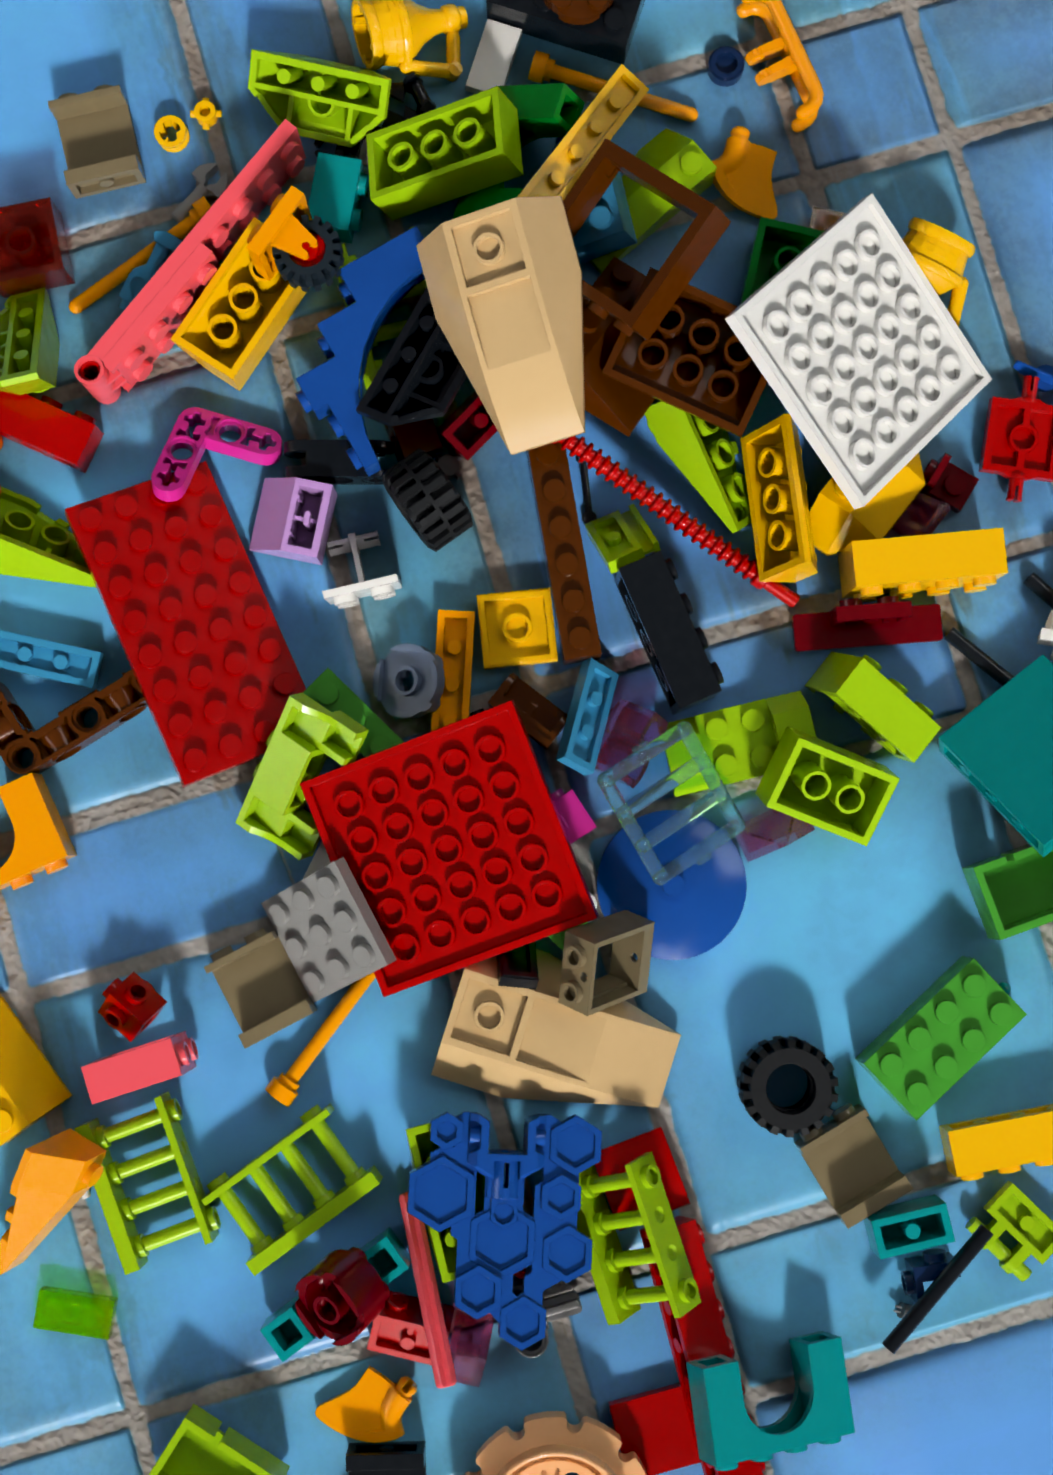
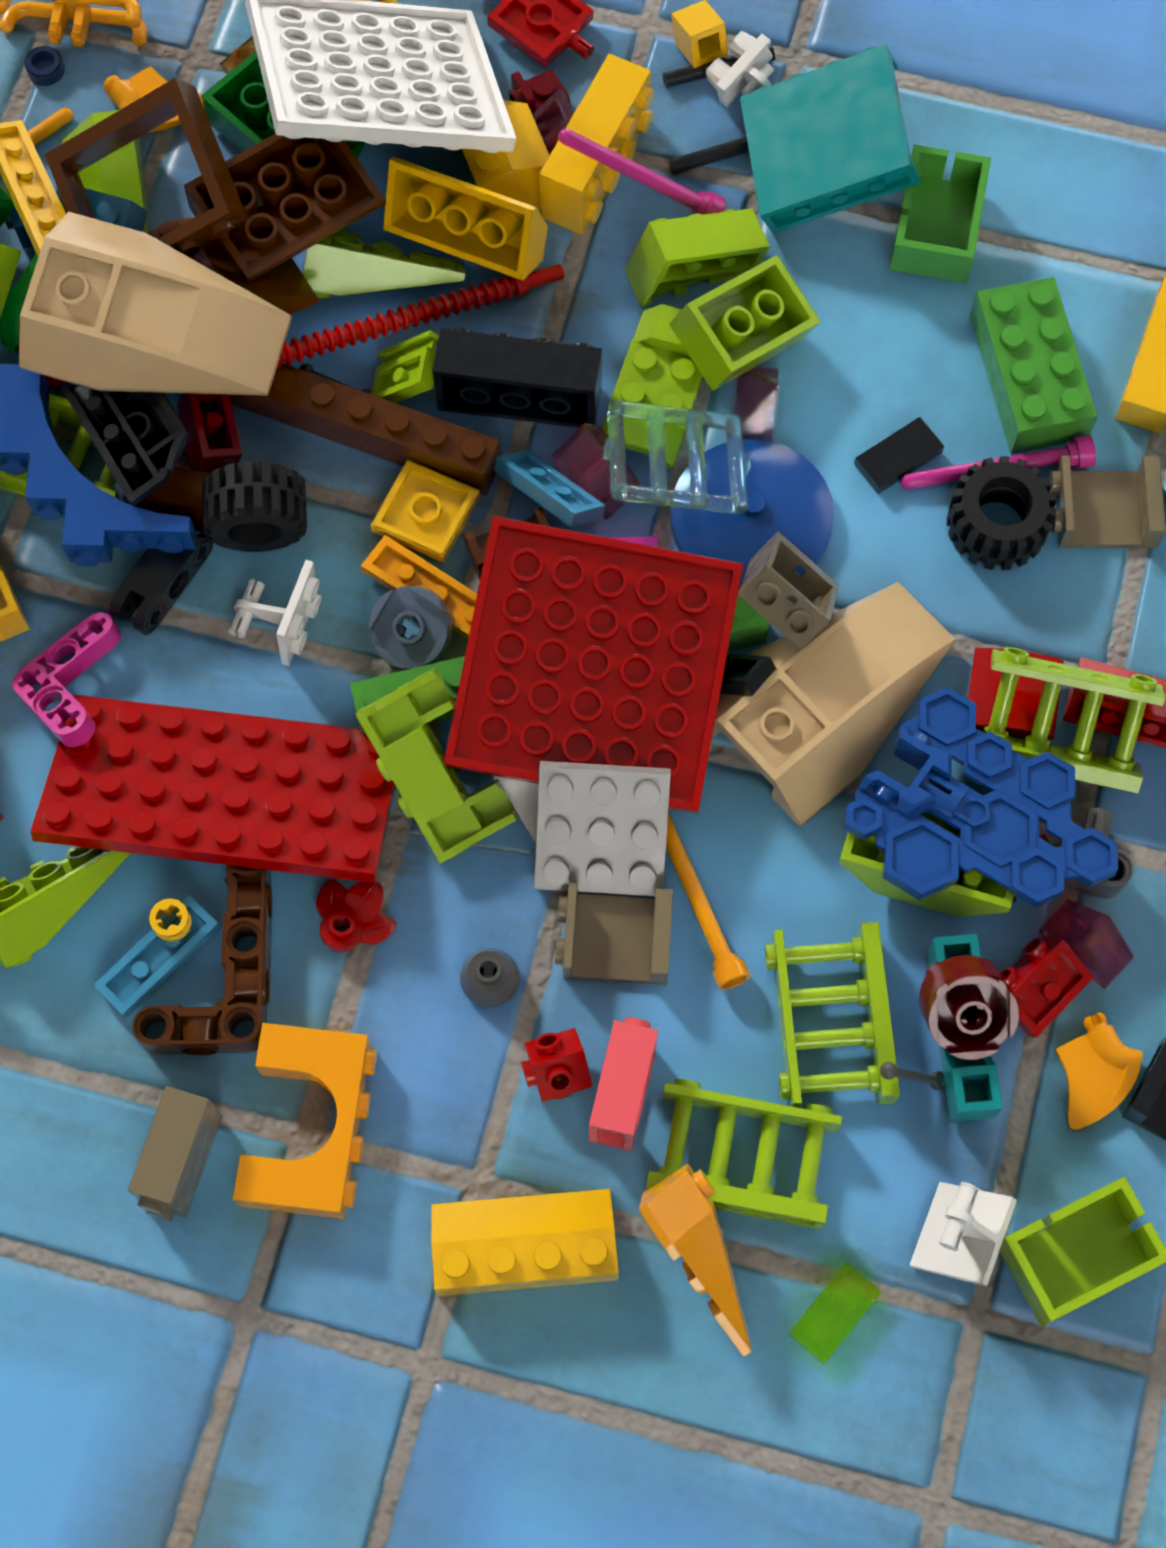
camera: 55 degrees left, 15 degrees down
lavender slope [249,477,338,565] -> none
coral axle [399,1192,457,1389] -> none
dark red bracket [792,596,943,652] -> none
none -> yellow bush [149,898,192,942]
none -> red plate [316,879,397,952]
none -> dark grey cone [460,948,519,1007]
none -> dark pink piece [558,128,726,215]
none -> black tile [854,417,944,494]
none -> dark grey hinge [880,1062,945,1090]
none -> dark pink piece [900,434,1096,490]
none -> white plate [909,1182,1017,1286]

